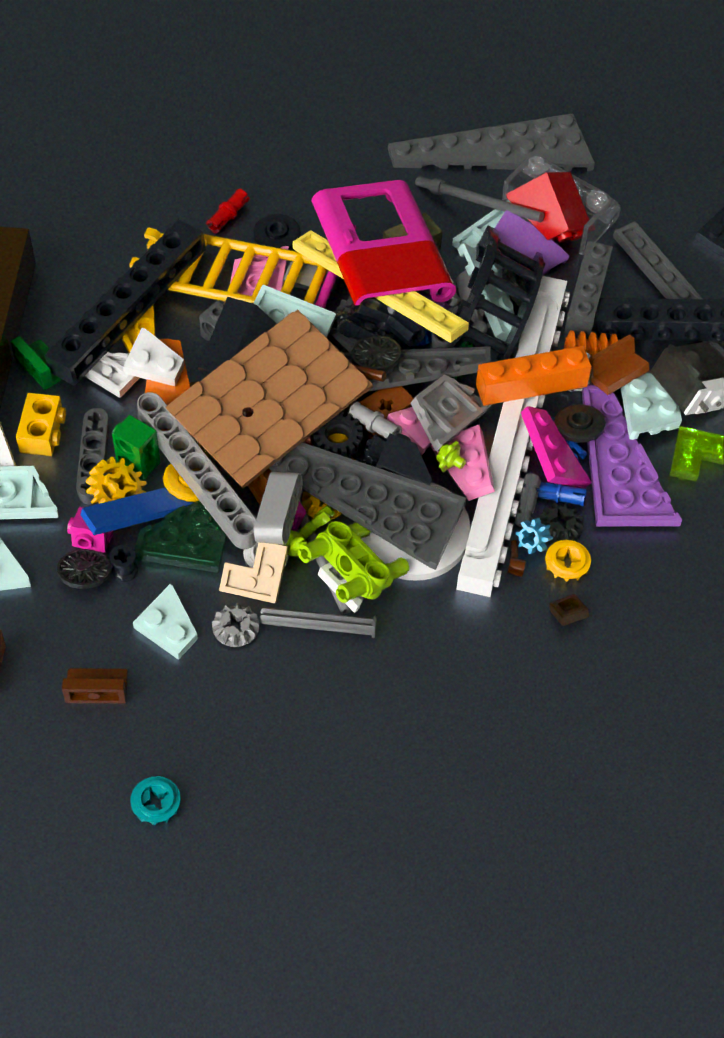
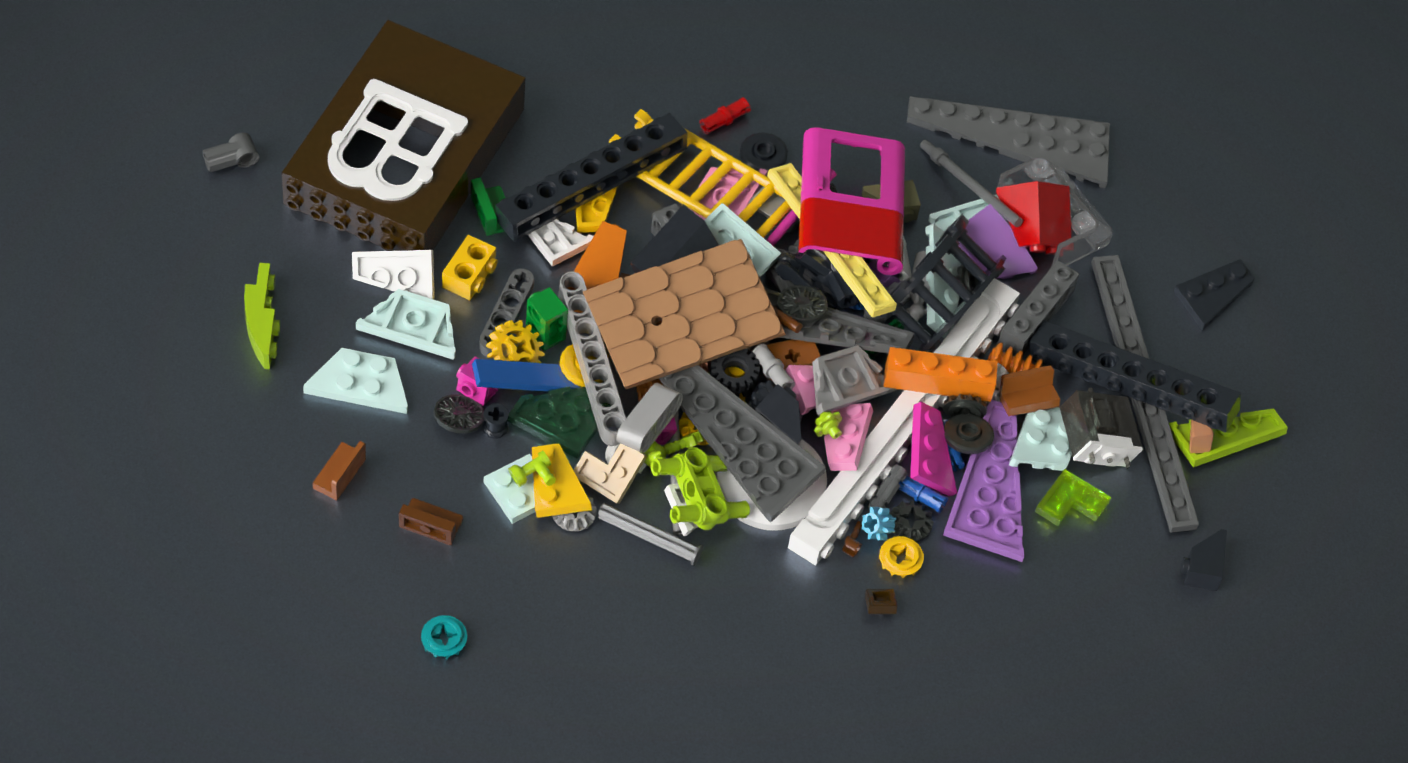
camera: 15 degrees right, 0 degrees up
white wing [123,328,184,386] -> none
none -> lime piece [508,450,556,487]
none -> yellow wing [532,443,592,518]
none -> pearl dark grey gear [943,393,987,418]

